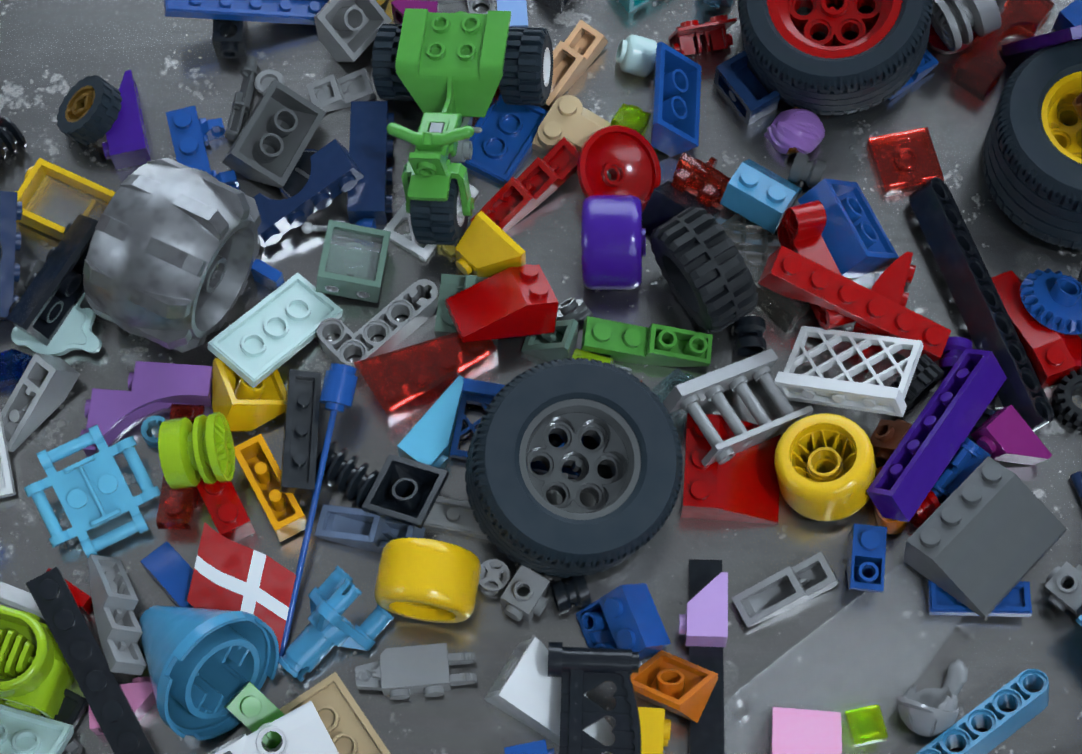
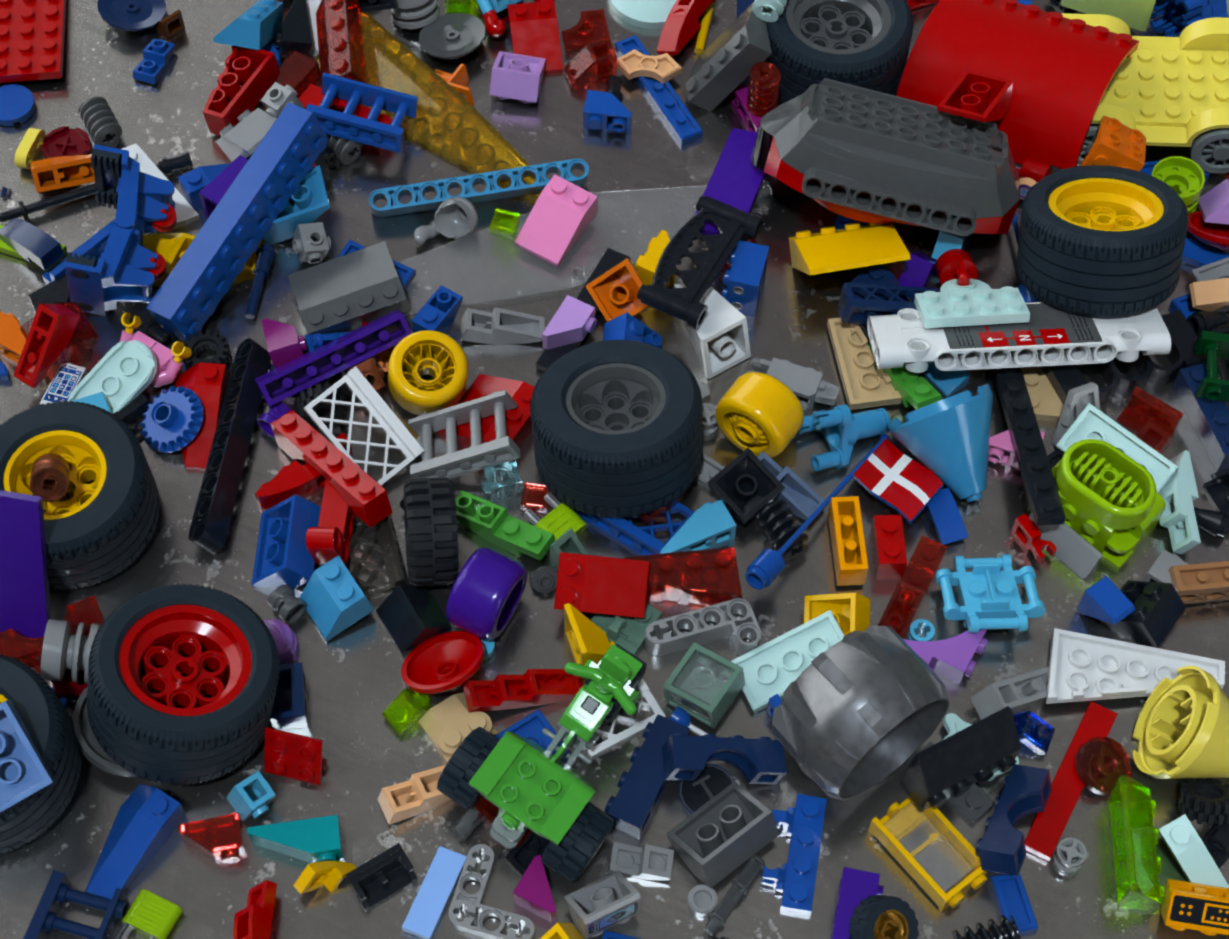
camera: 155 degrees left, 10 degrees down
light grey slope [88,554,147,676] -> none
lime wheel [158,412,235,490] -> none
black fence [280,369,322,506] -> none
light aqua head [615,34,657,77] -> none
blue slope [651,41,702,157] -> none
clear red hips [671,152,731,207] -> none
clear red tile [867,127,945,196] -> none

